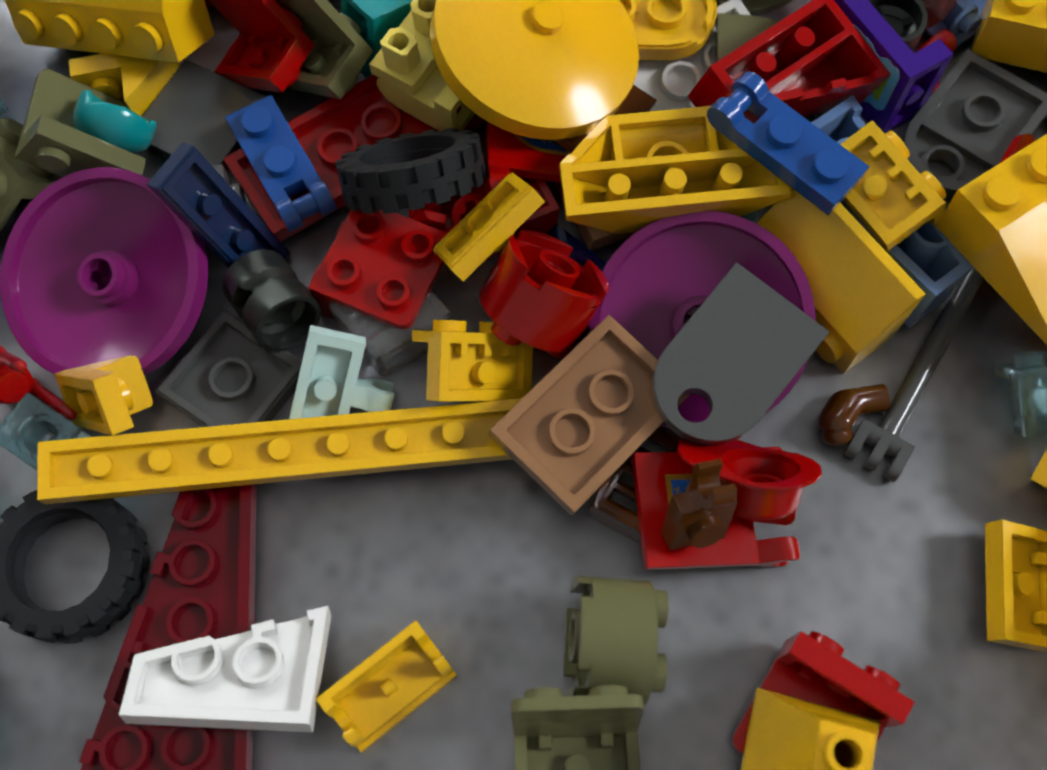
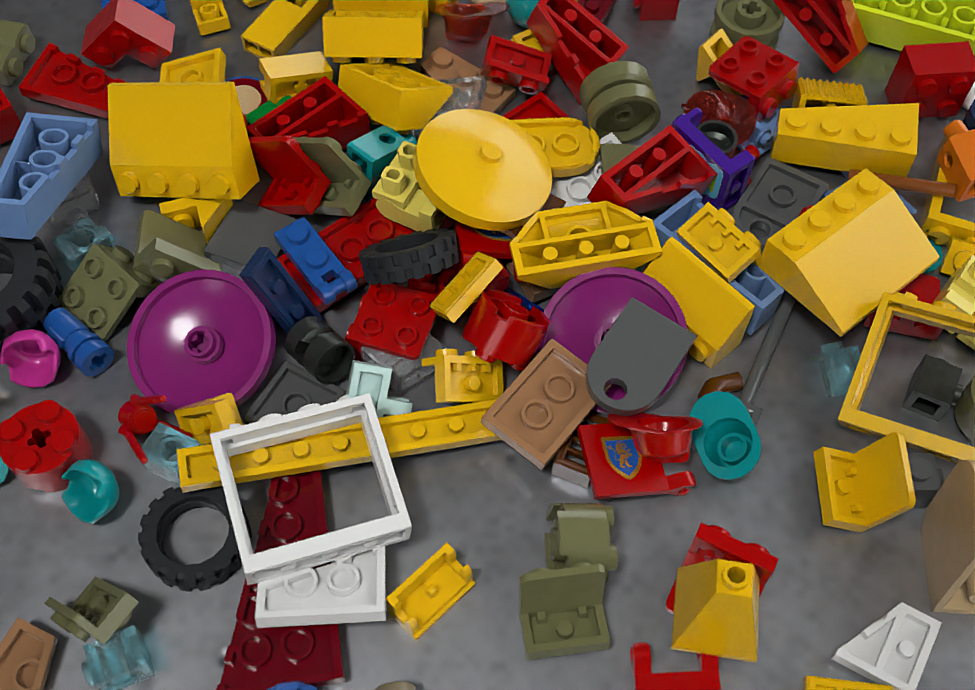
camera: 10 degrees left, 10 degrees down
teal hair [73,90,157,154] -> none
reddish brown plate [661,459,738,551] -> none
blue plate [707,71,869,216] -> none
none -> white window [210,393,412,585]
none -> teal piece [689,391,762,480]

